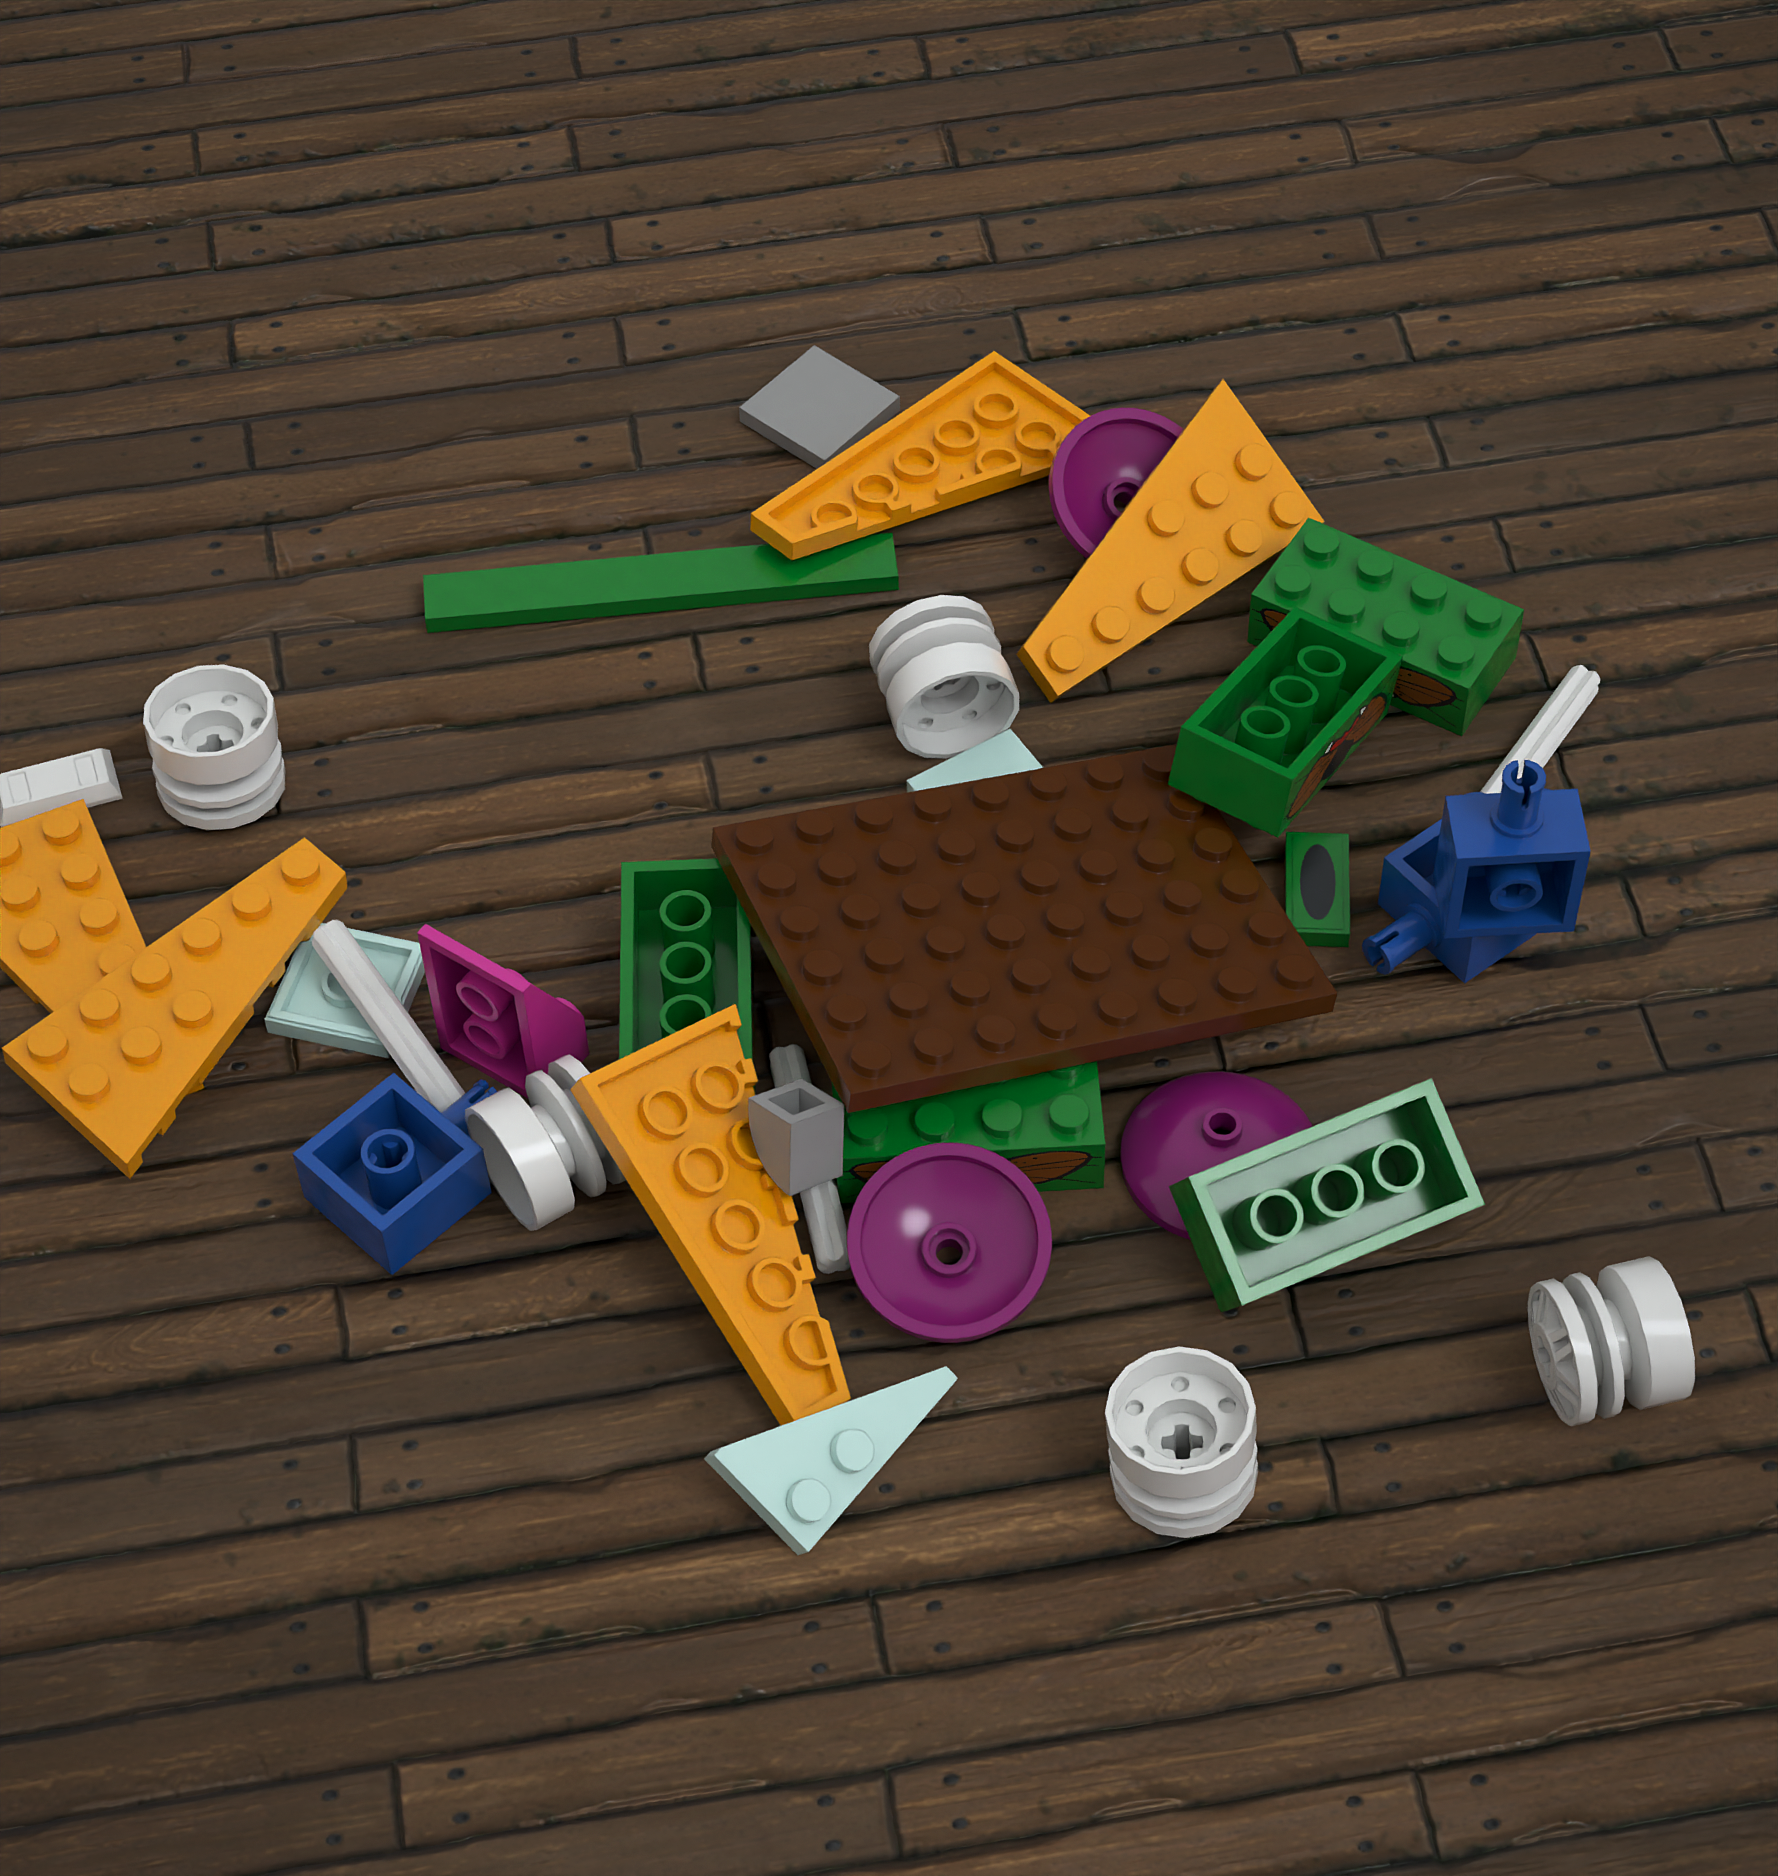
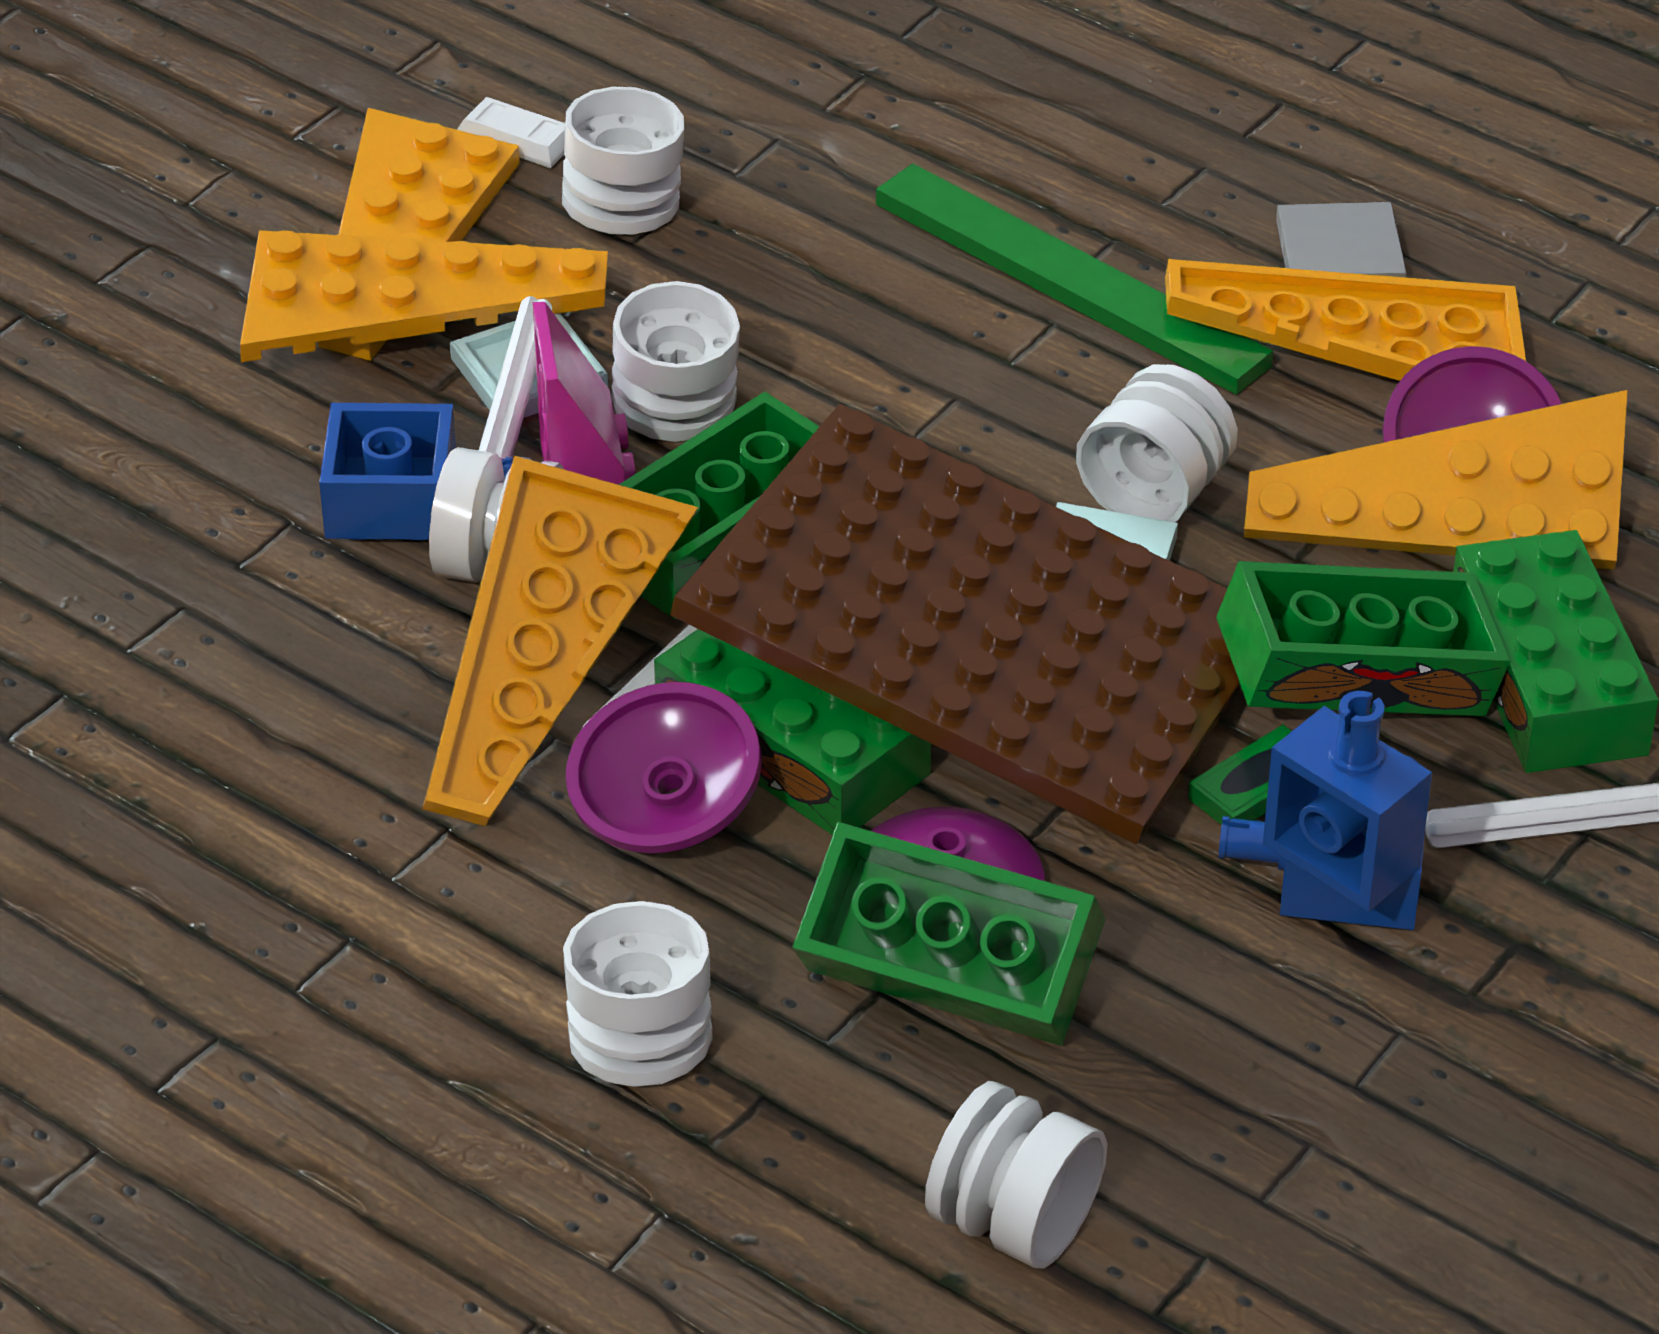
camera: 45 degrees right, 10 degrees down
light aqua wing [704,1366,958,1555] -> none
light grey brick [748,1079,844,1196] -> none
none -> white wheel [612,281,740,442]

